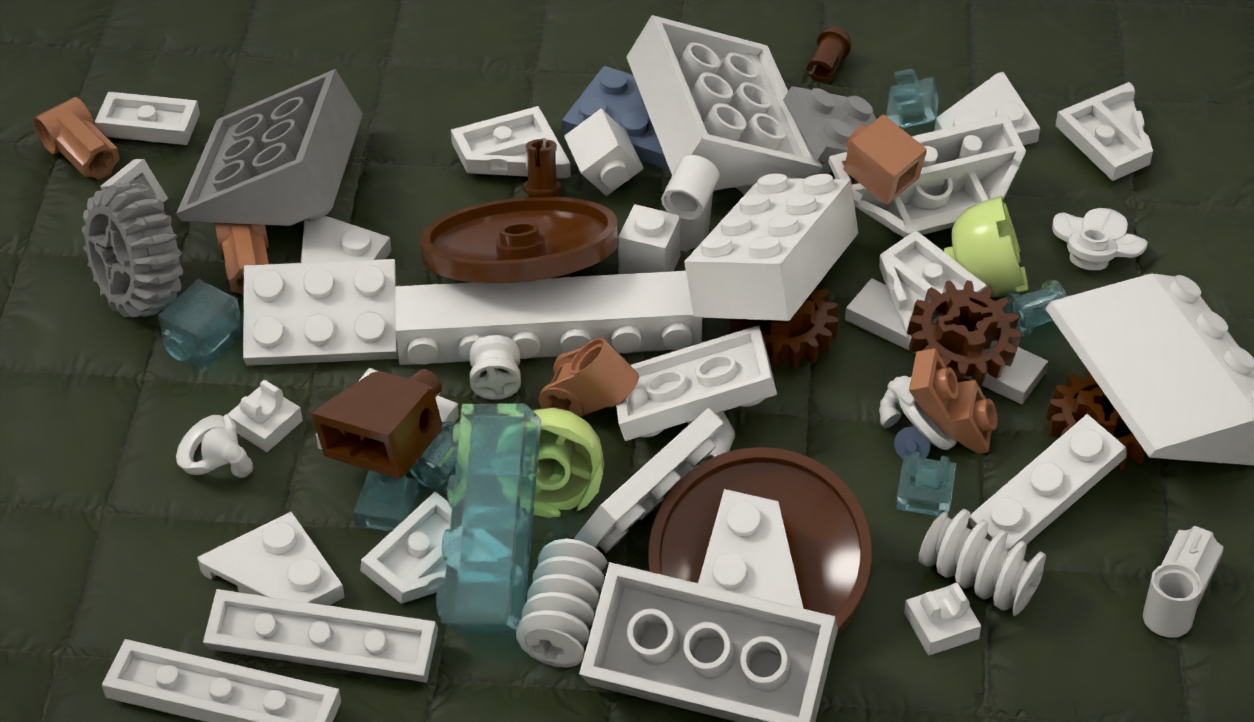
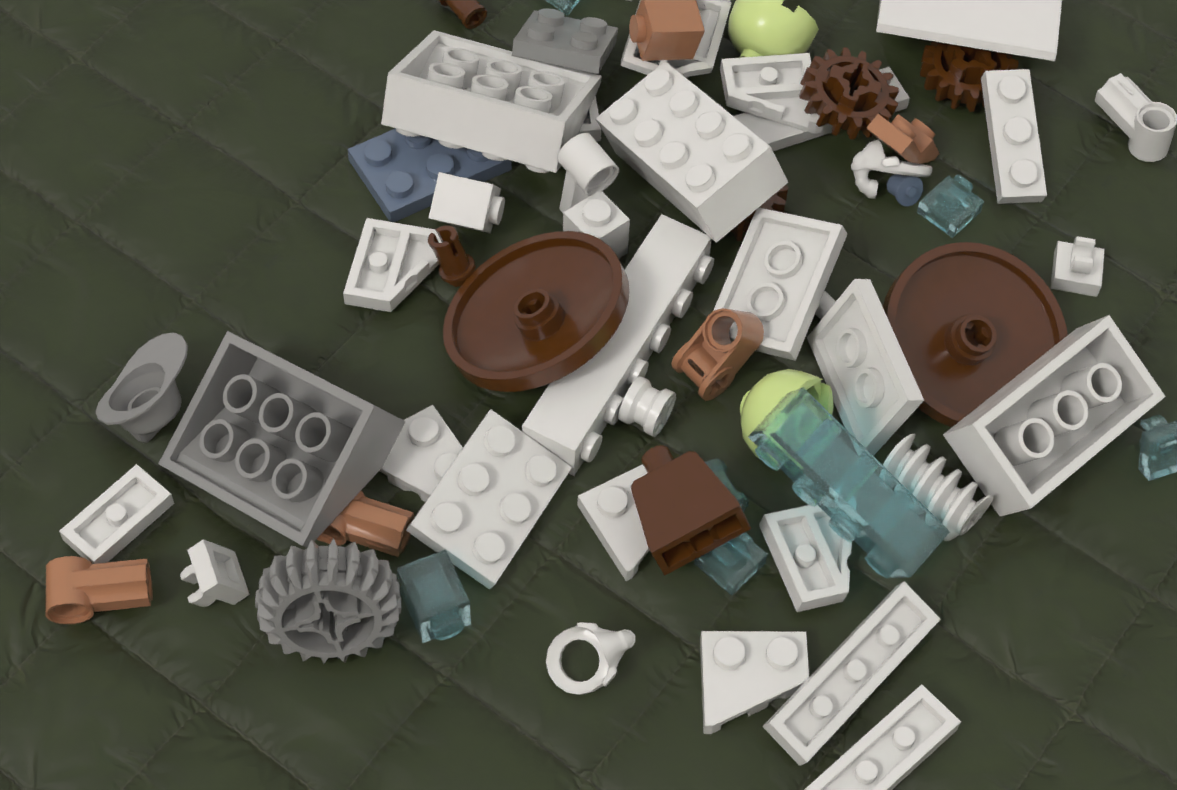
camera: 60 degrees left, 10 degrees up
white tile [227,380,303,452] -> none
white wing [698,489,804,609] -> none
white piece [919,509,1046,616] -> none
clear light blue bush [1005,279,1067,338] -> none
none -> light grey piece [96,333,188,443]

